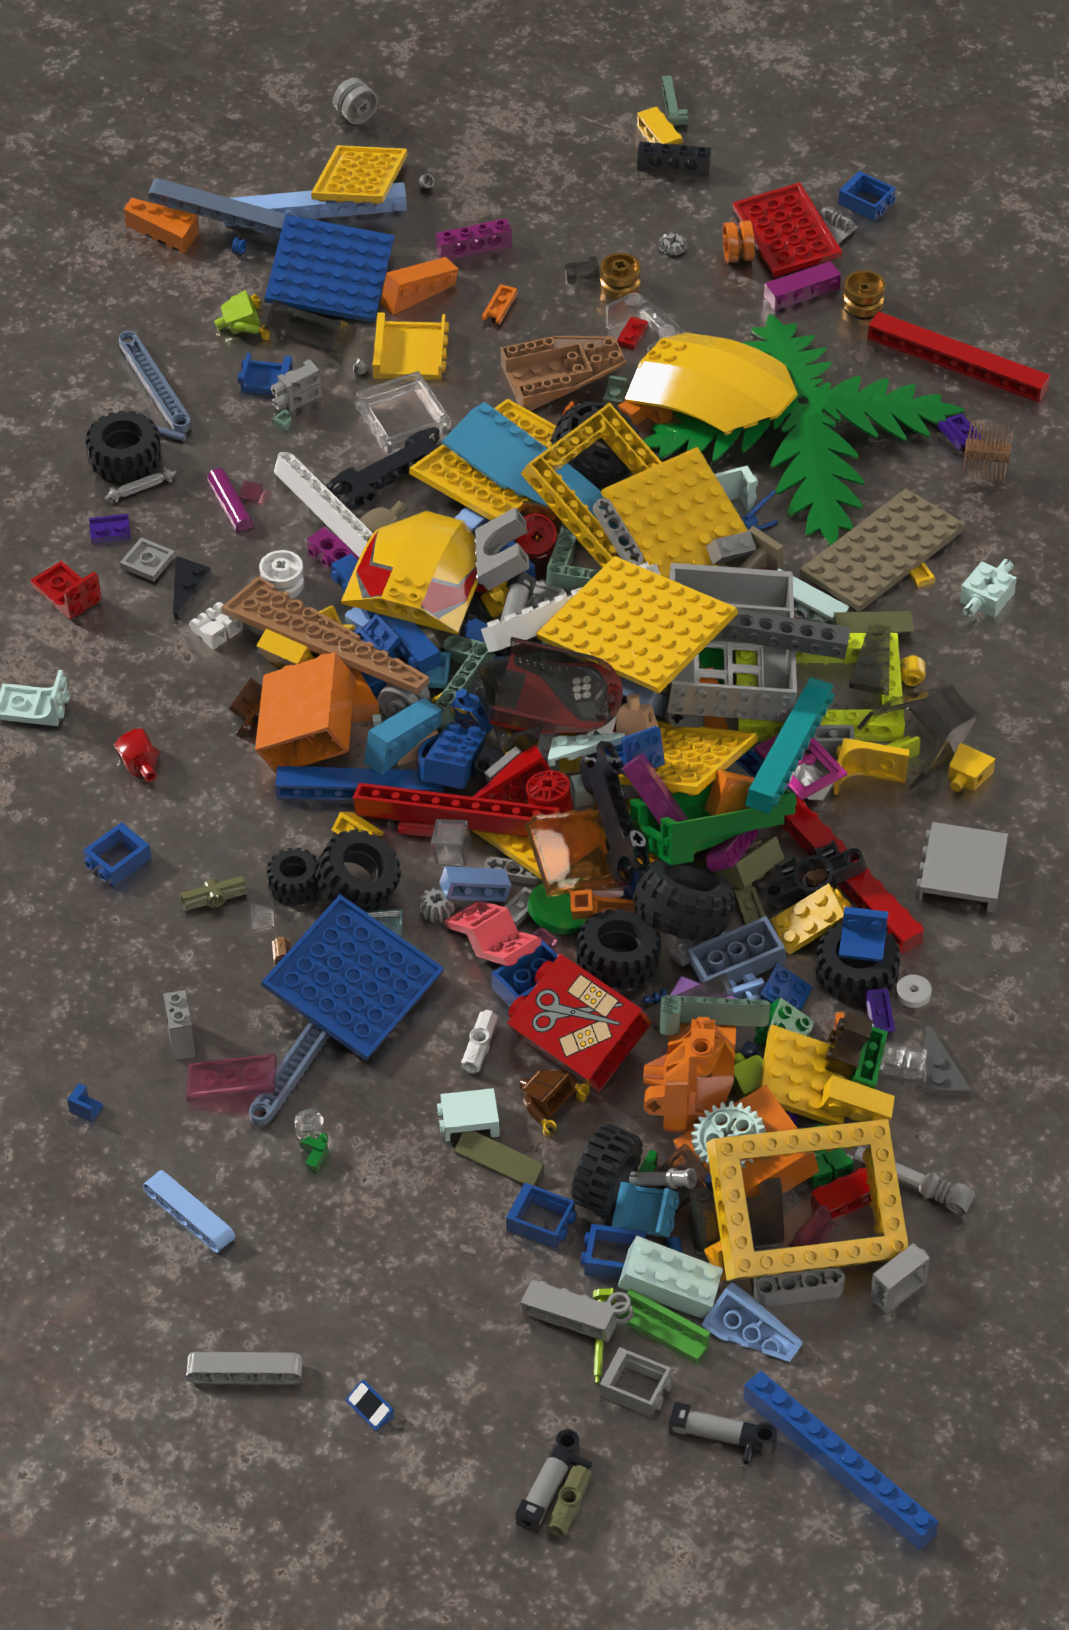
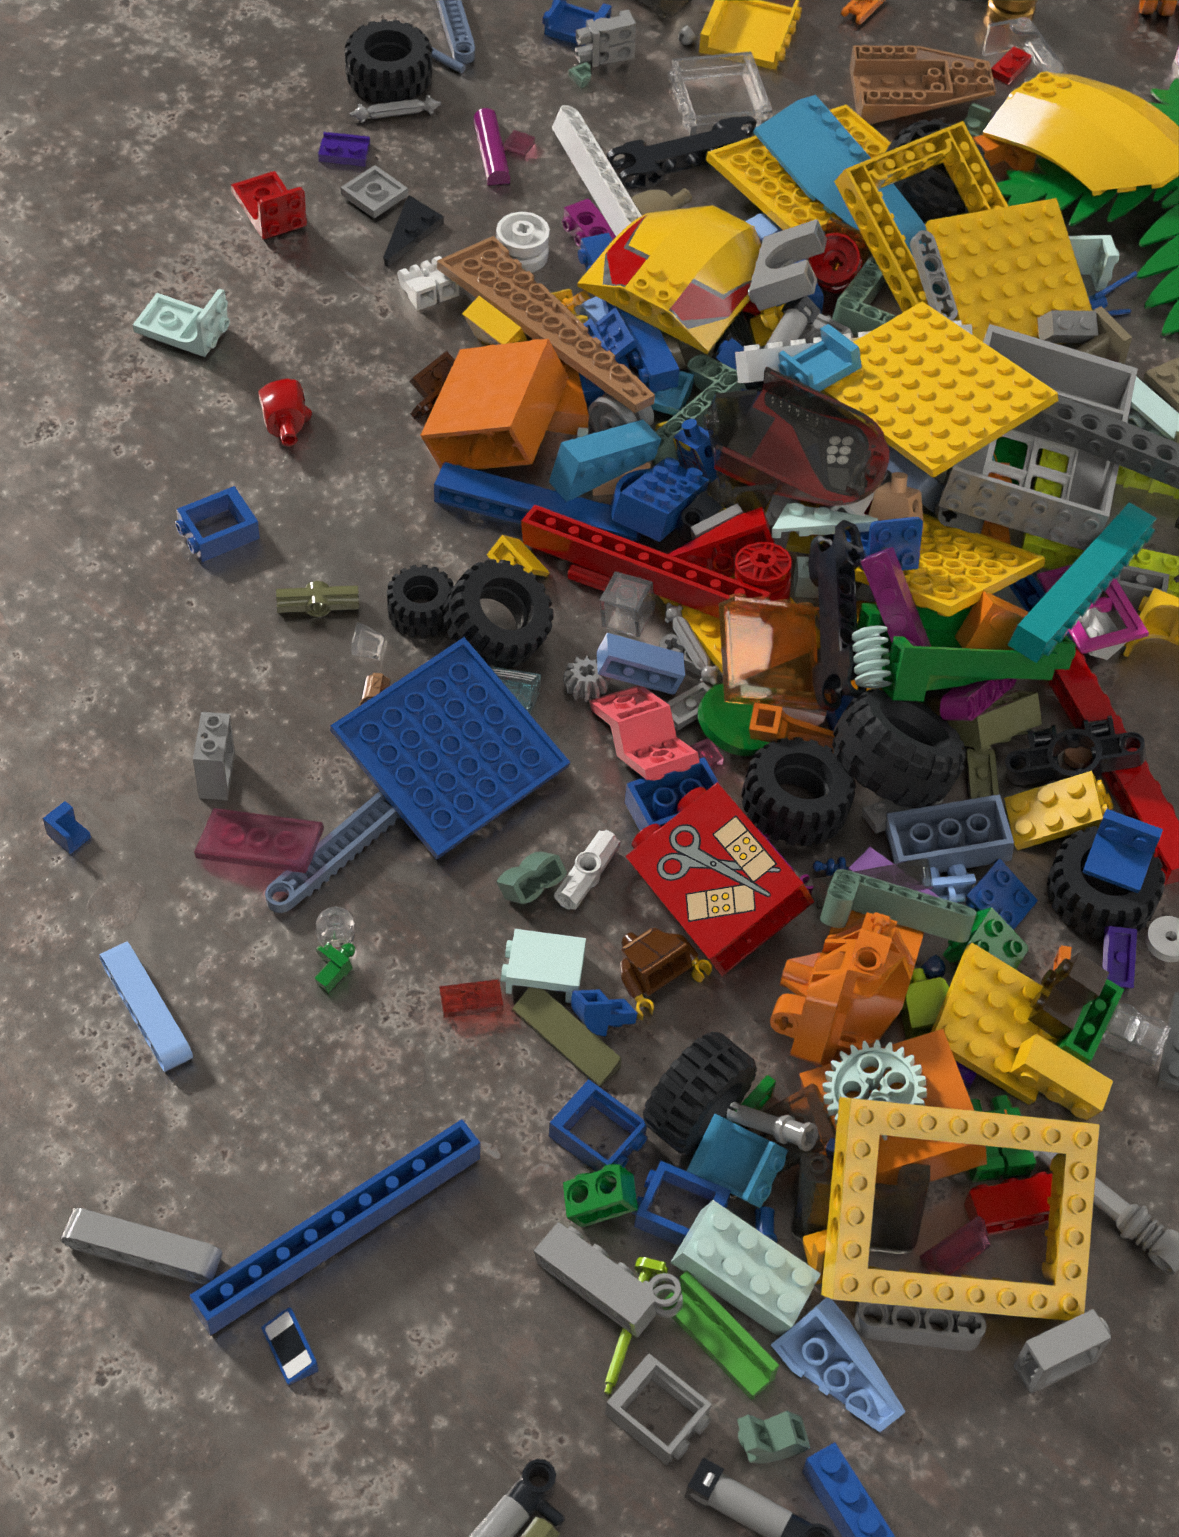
camera: 10 degrees right, 5 degrees up
none -> blue brick [189,1119,480,1336]
none -> clear red plate [439,979,504,1018]
none -> sand green brick [497,851,567,904]
none -> light orange piece [561,290,591,312]
none -> green brick [563,1164,638,1228]
none -> blue brick [571,989,637,1036]
none -> light grey wheel [664,603,719,686]
none -> sand green brick [737,1411,811,1464]
none -> dark azure panel [778,324,862,396]
none -> light aqua piece [852,626,891,688]

